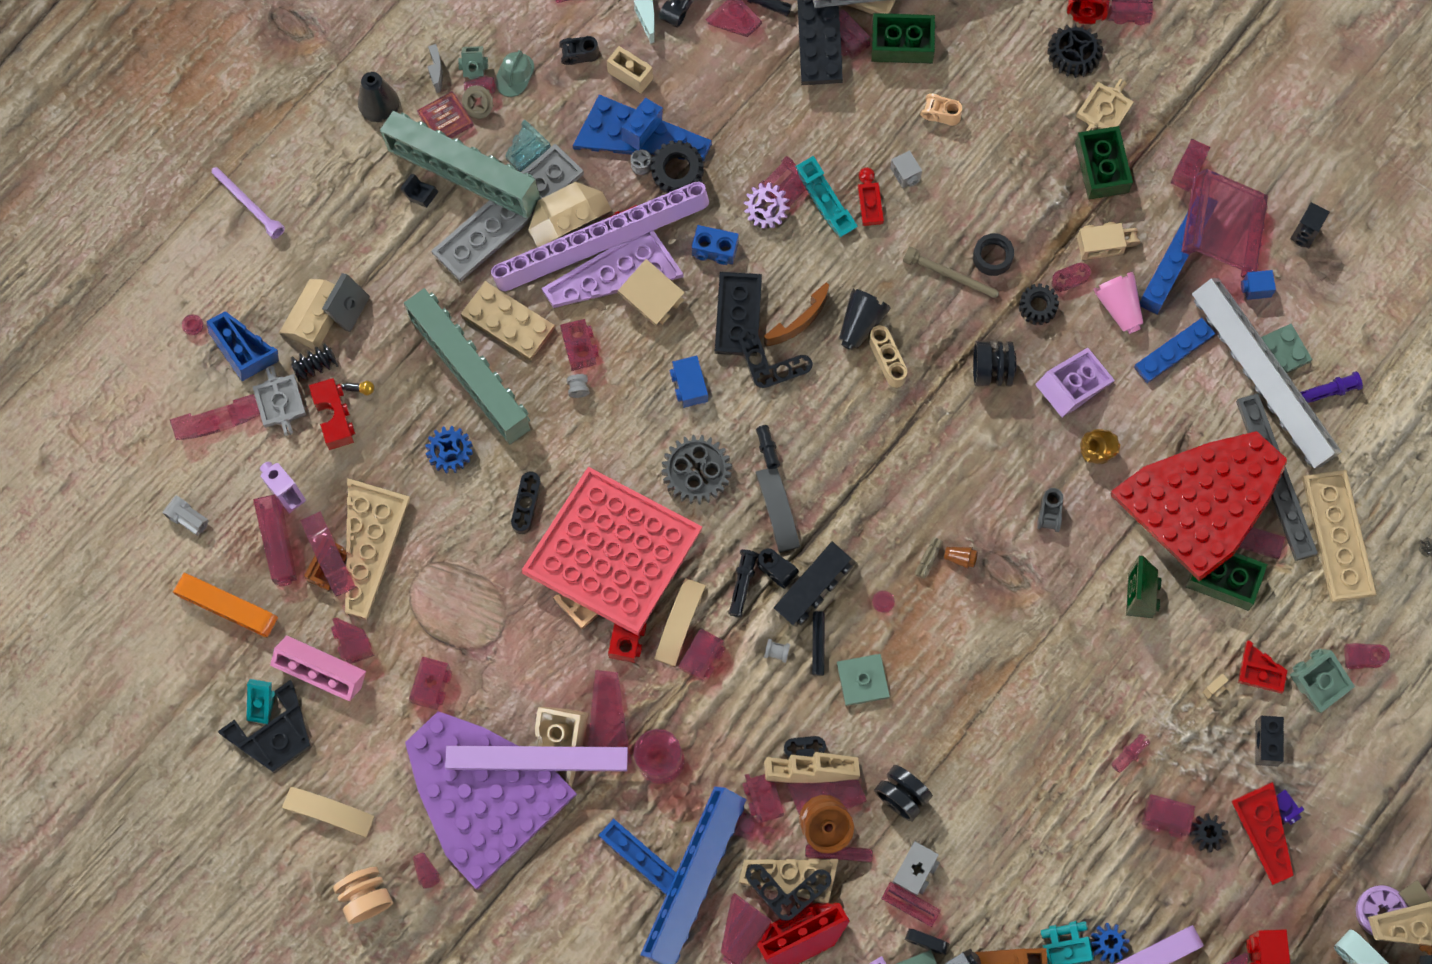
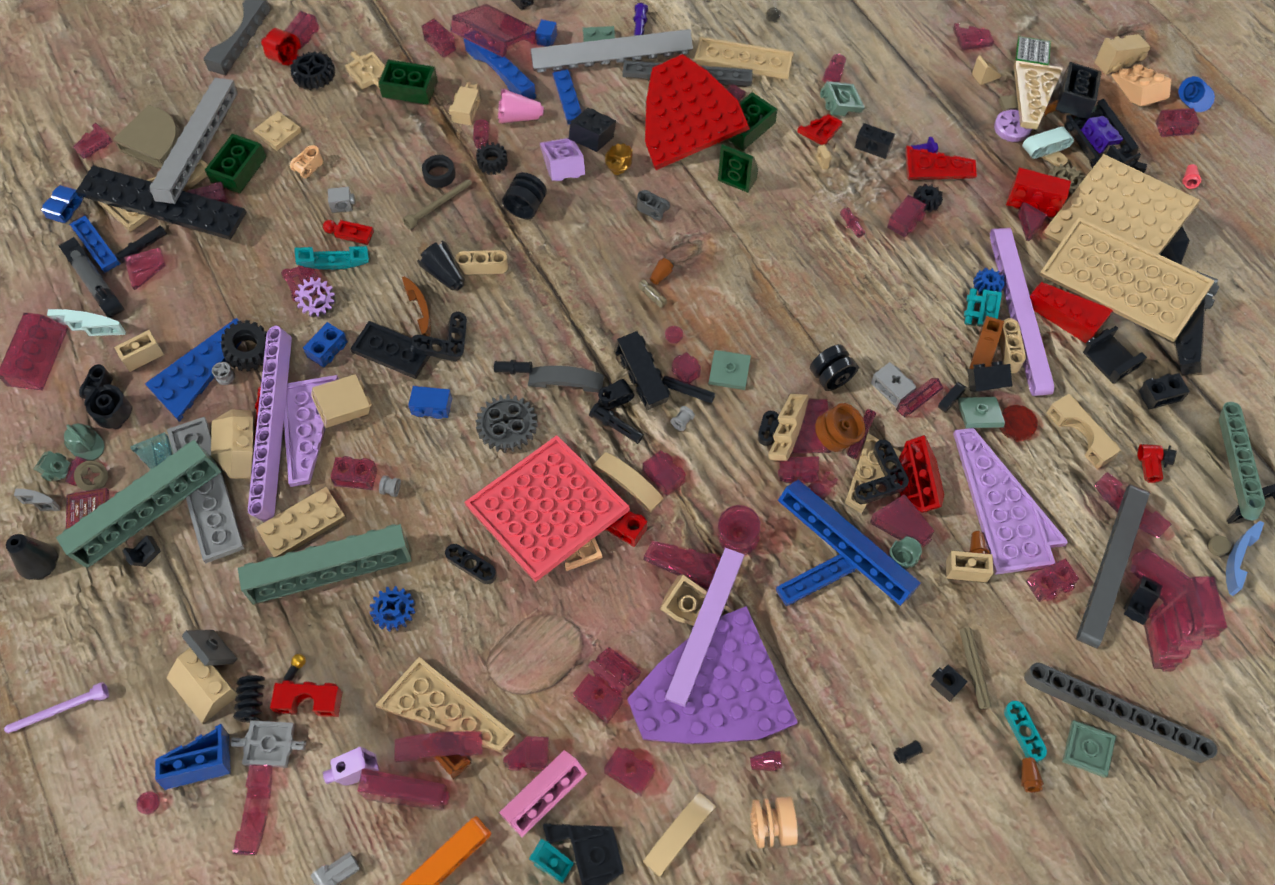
camera: 70 degrees left, 10 degrees down
blue brick [622,98,663,150] -> none
none -> black brick [84,384,132,429]
none -> tan plate [253,111,302,151]
none -> black brick [568,108,616,152]
none -> clear pink plate [588,647,641,692]
none -> clear pink brick [604,747,655,797]
none -> clear pink brick [672,352,701,384]
none -> sand green hair [889,536,922,568]

